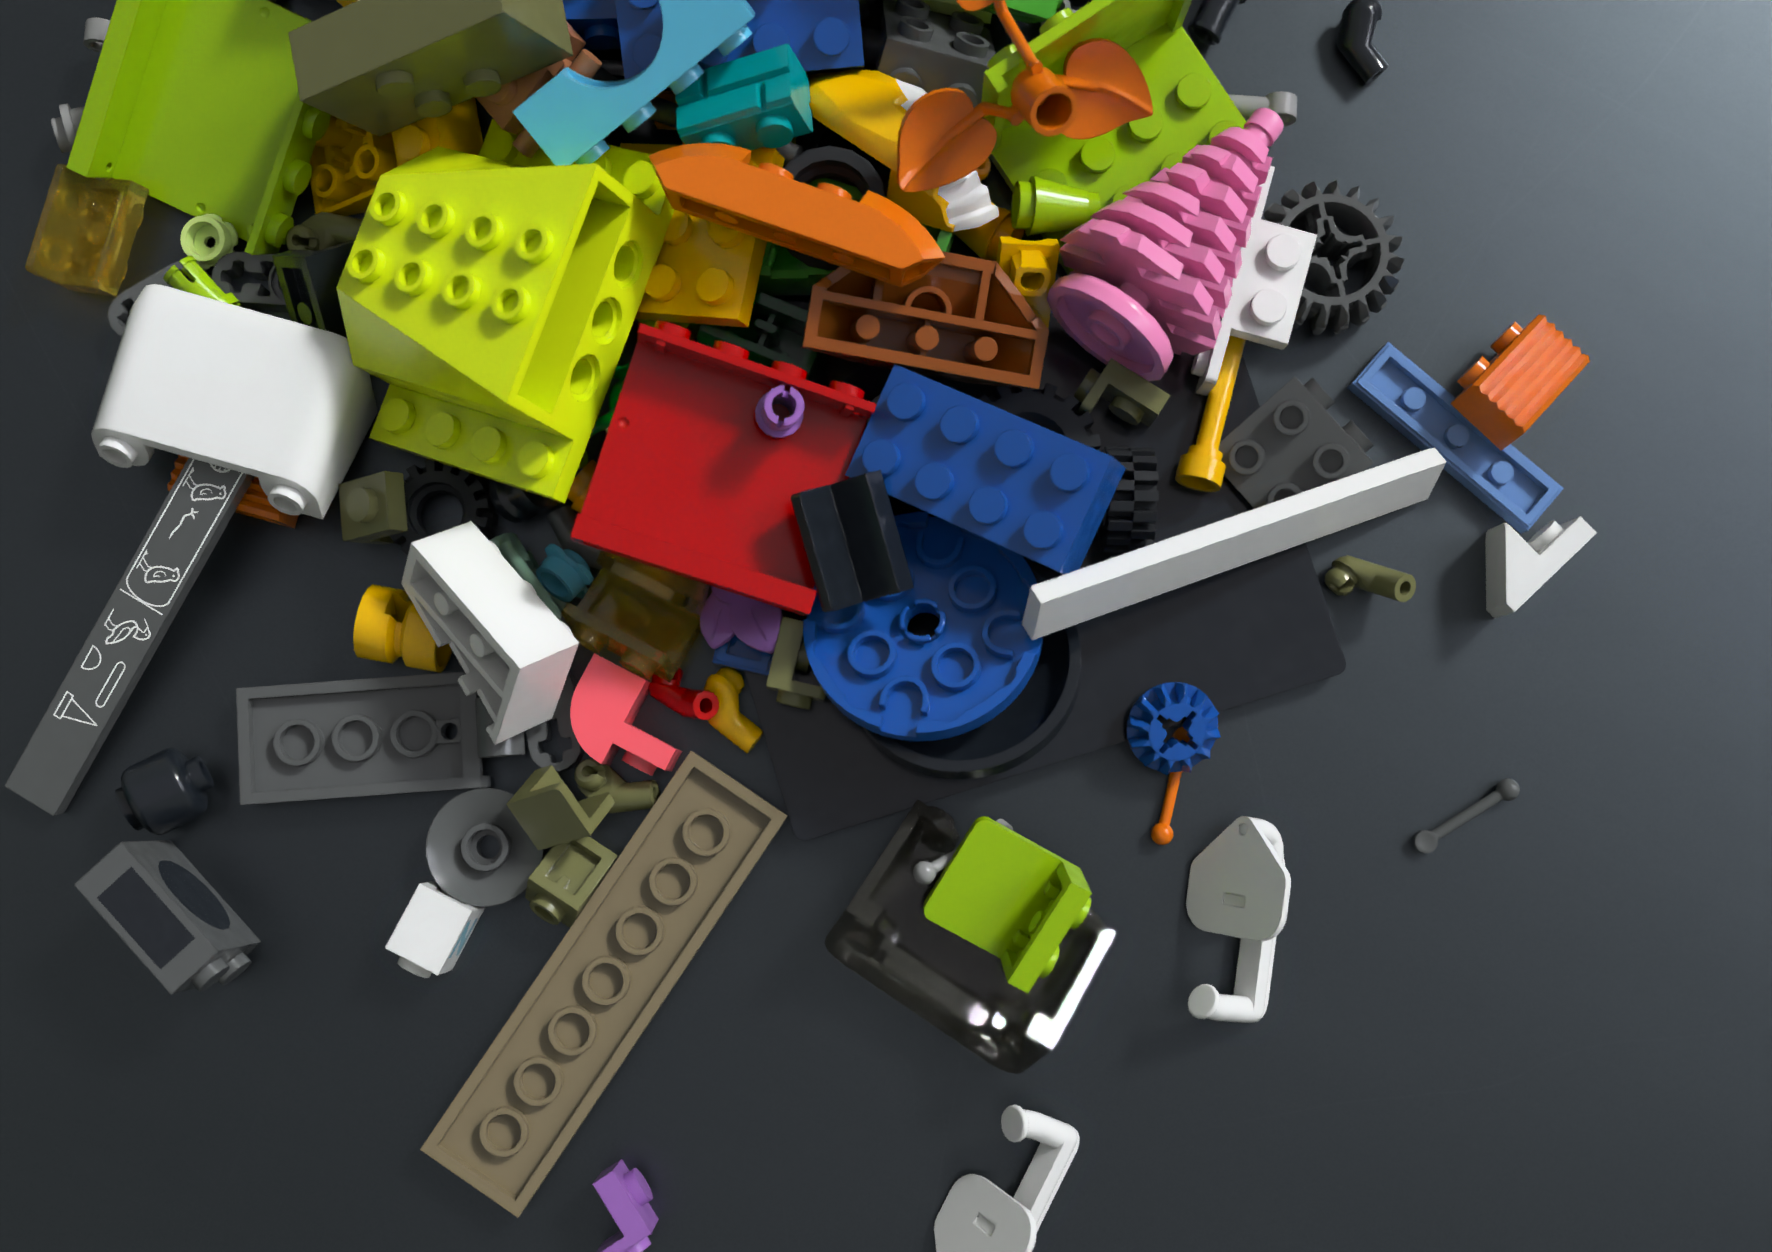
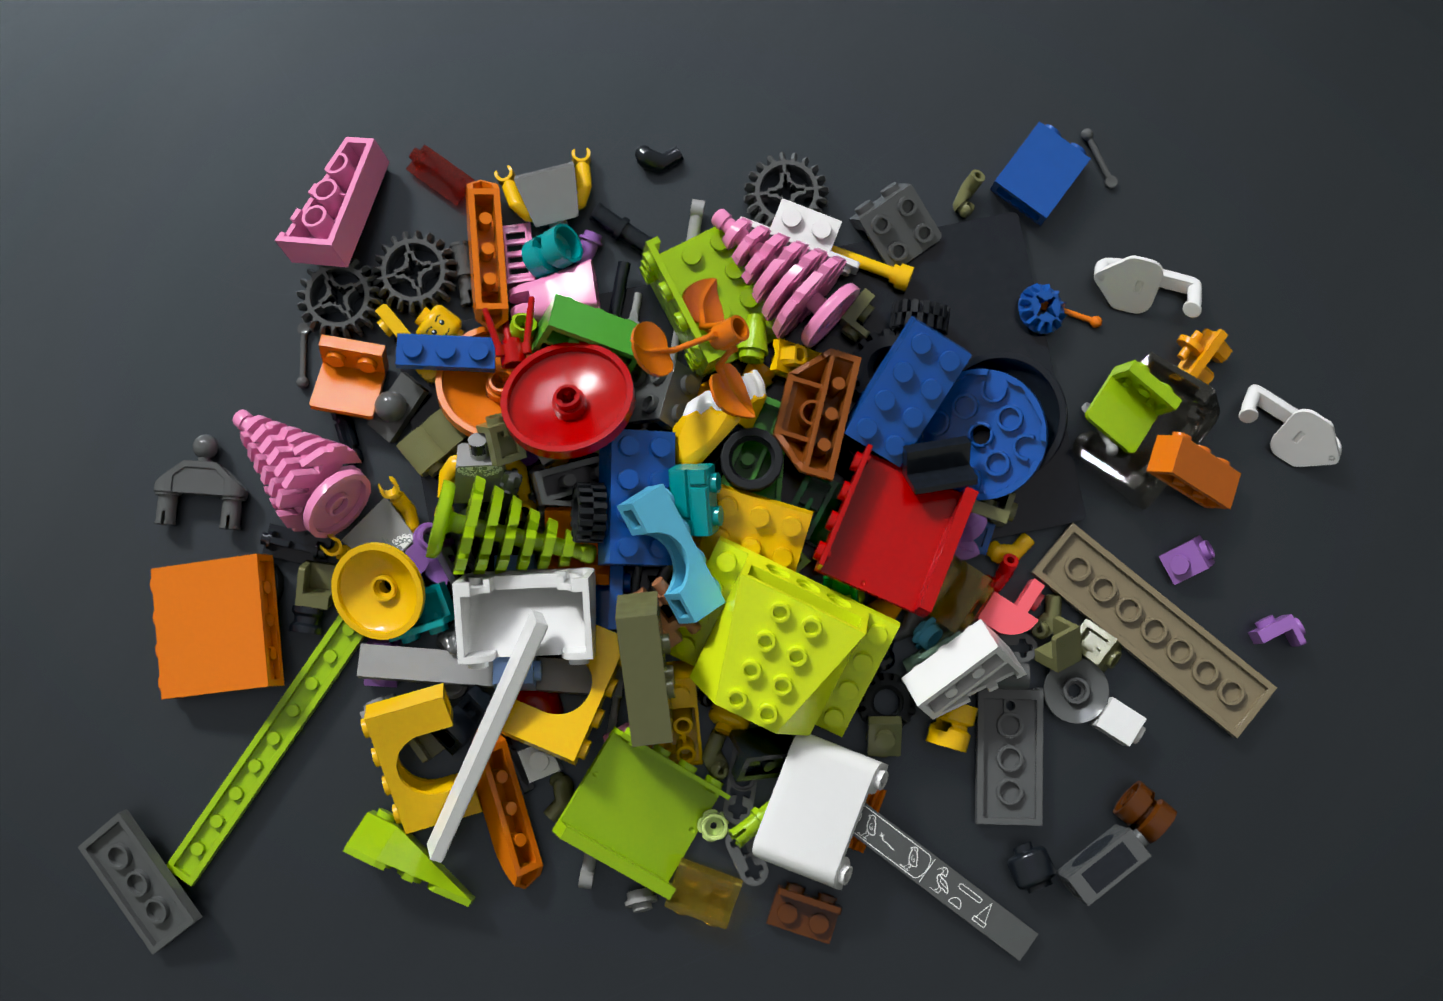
camera: 85 degrees left, 0 degrees up
orange brick [648,143,945,287] -> none
medium lavender pin [755,385,804,438] -> none
white tile [1022,448,1447,640] -> none
medium blue tile [1347,342,1564,534] -> none
orange brick [1450,315,1590,451] -> none
white slope [1485,516,1597,618] -> none
none -> reddish brown bracket [766,881,843,944]
none -> blue brick [990,121,1091,226]
none -> reddish brown wheel [1113,781,1177,844]
none -> orange brick [1146,432,1241,509]
none -> medium lavender bracket [1159,535,1215,585]
none -> light orange hips [1172,328,1233,387]

